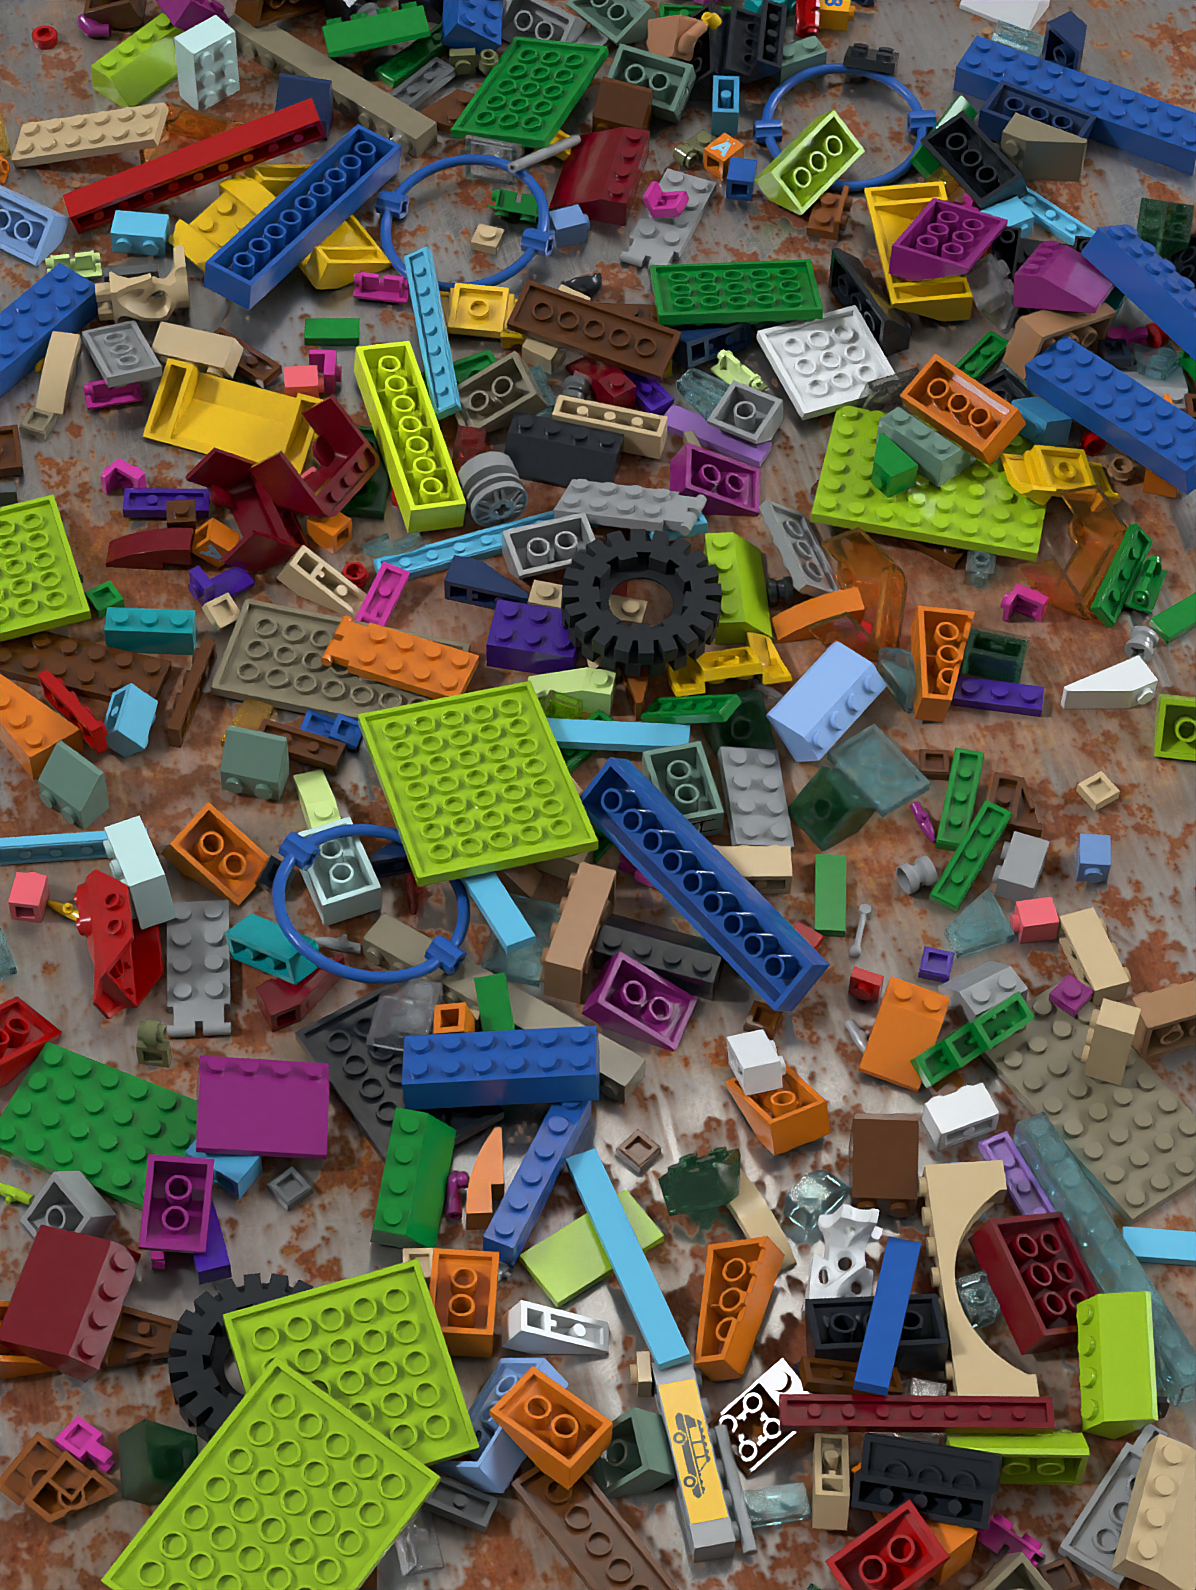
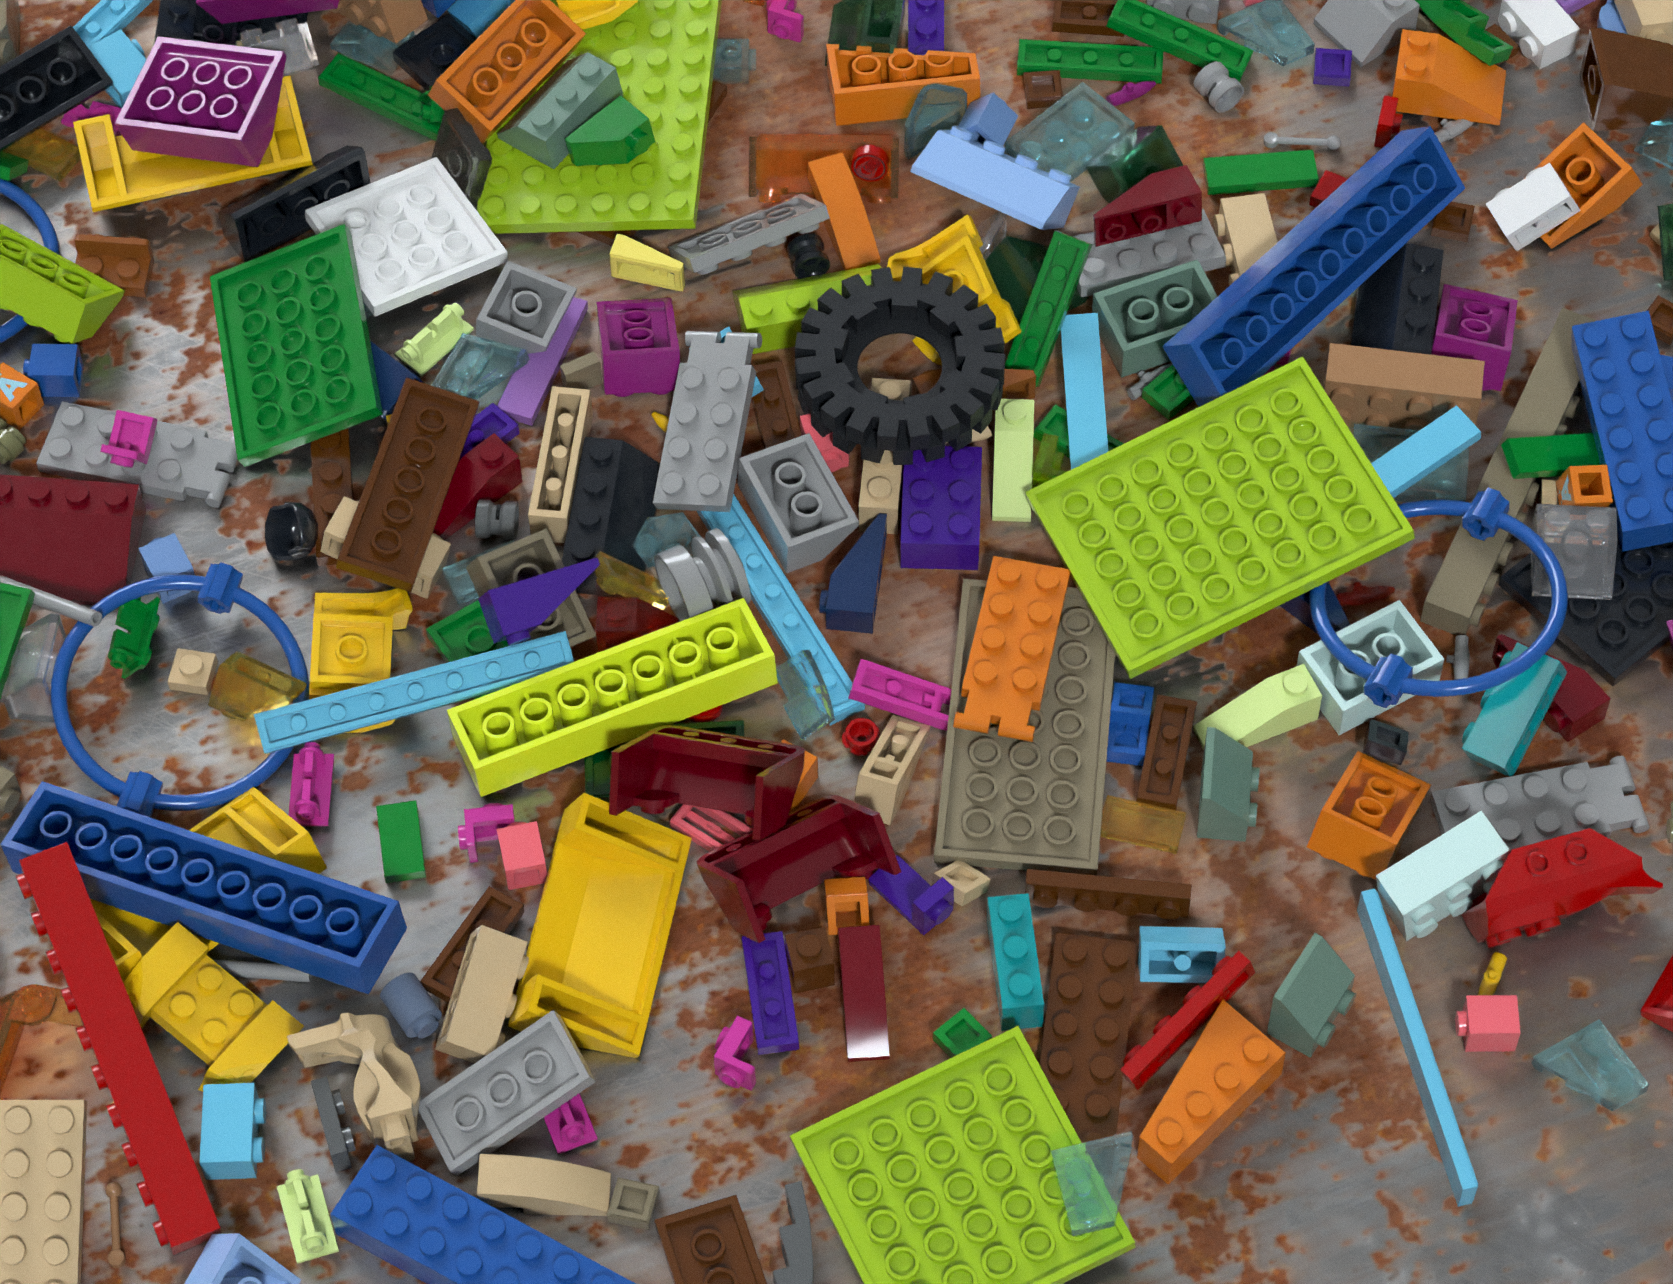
camera: 95 degrees left, 5 degrees up
none -> clear yellow slope [208,651,307,722]
none -> sand blue brick [380,972,442,1038]
none -> dark purple slope [478,558,600,646]
none -> clear yellow plate [594,551,670,614]
none -> light yellow slope [609,234,685,292]
none -> clear light blue brick [632,512,701,568]
none -> medium blue brick [958,92,1018,146]
none -> dark red slope [1093,165,1202,247]

